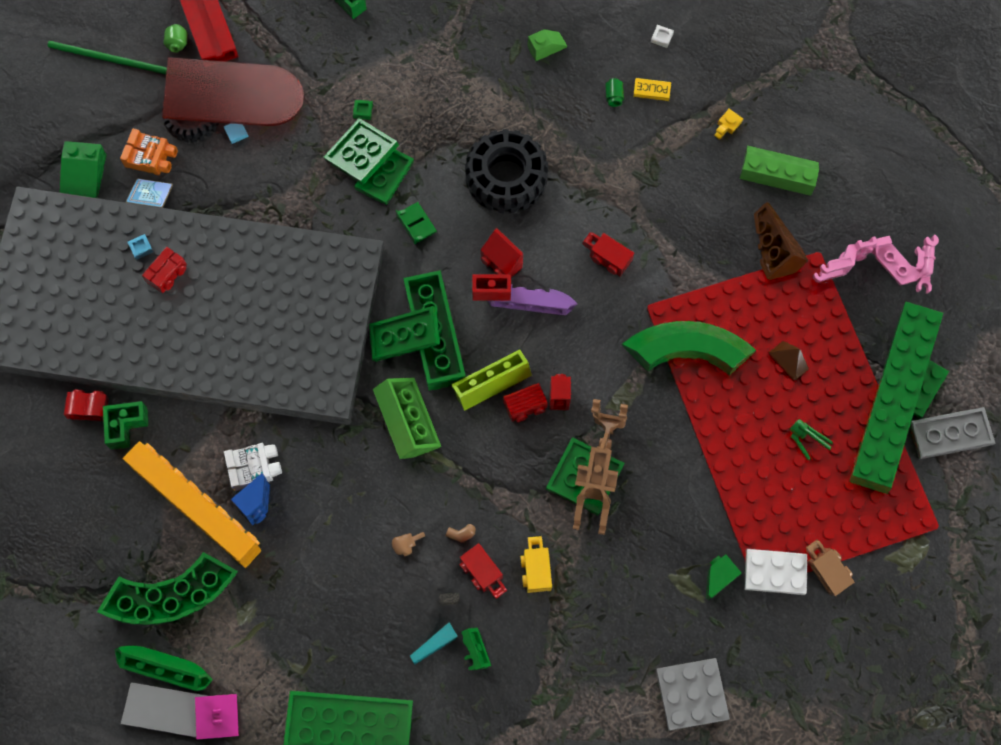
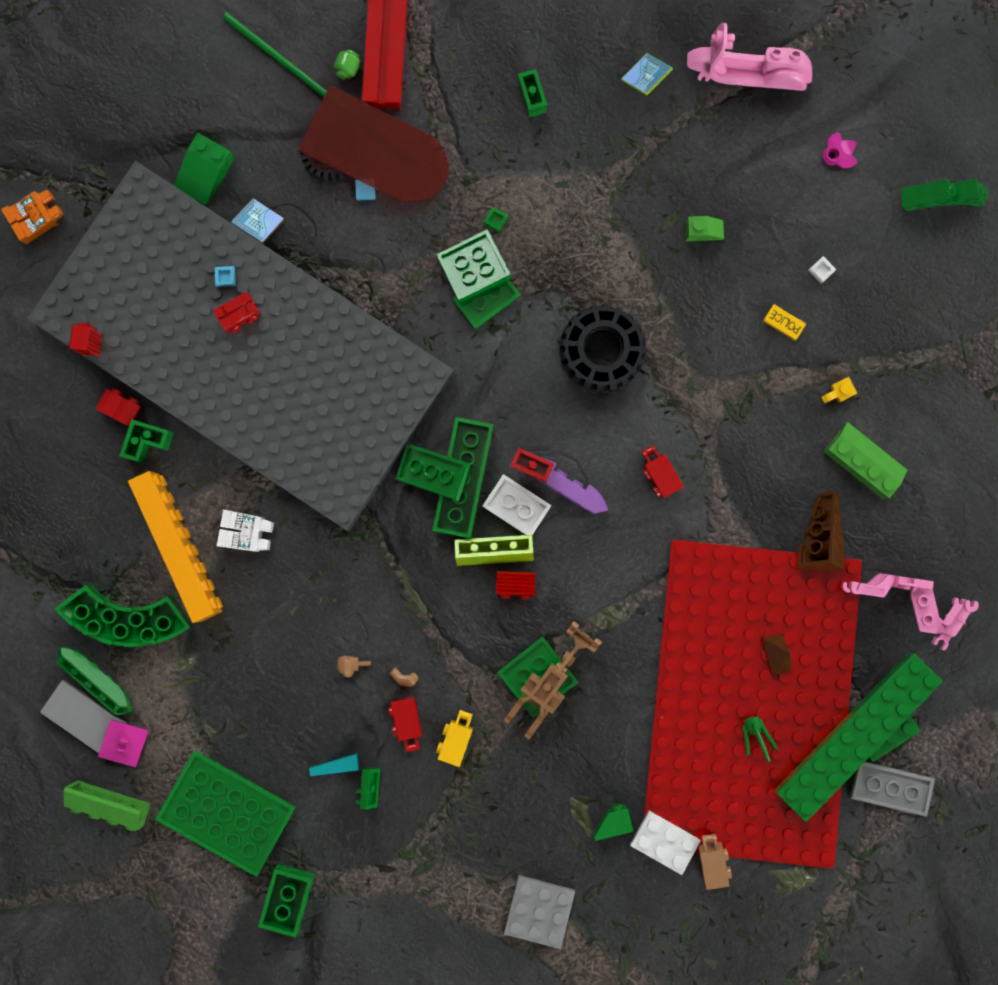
camera: 25 degrees right, 15 degrees up
orange hips [120,128,178,175] -> none
blue slope [231,473,270,525] -> none
bright green slope [373,378,441,459] -> none
green piece [396,202,437,244] -> none
red slope [481,228,523,278] -> none
red brick [550,374,571,410] -> none
green brick [605,78,624,107] -> none
green brick [622,321,756,375] -> none
none -> red brick [69,322,103,357]
none -> white plate [482,474,552,535]

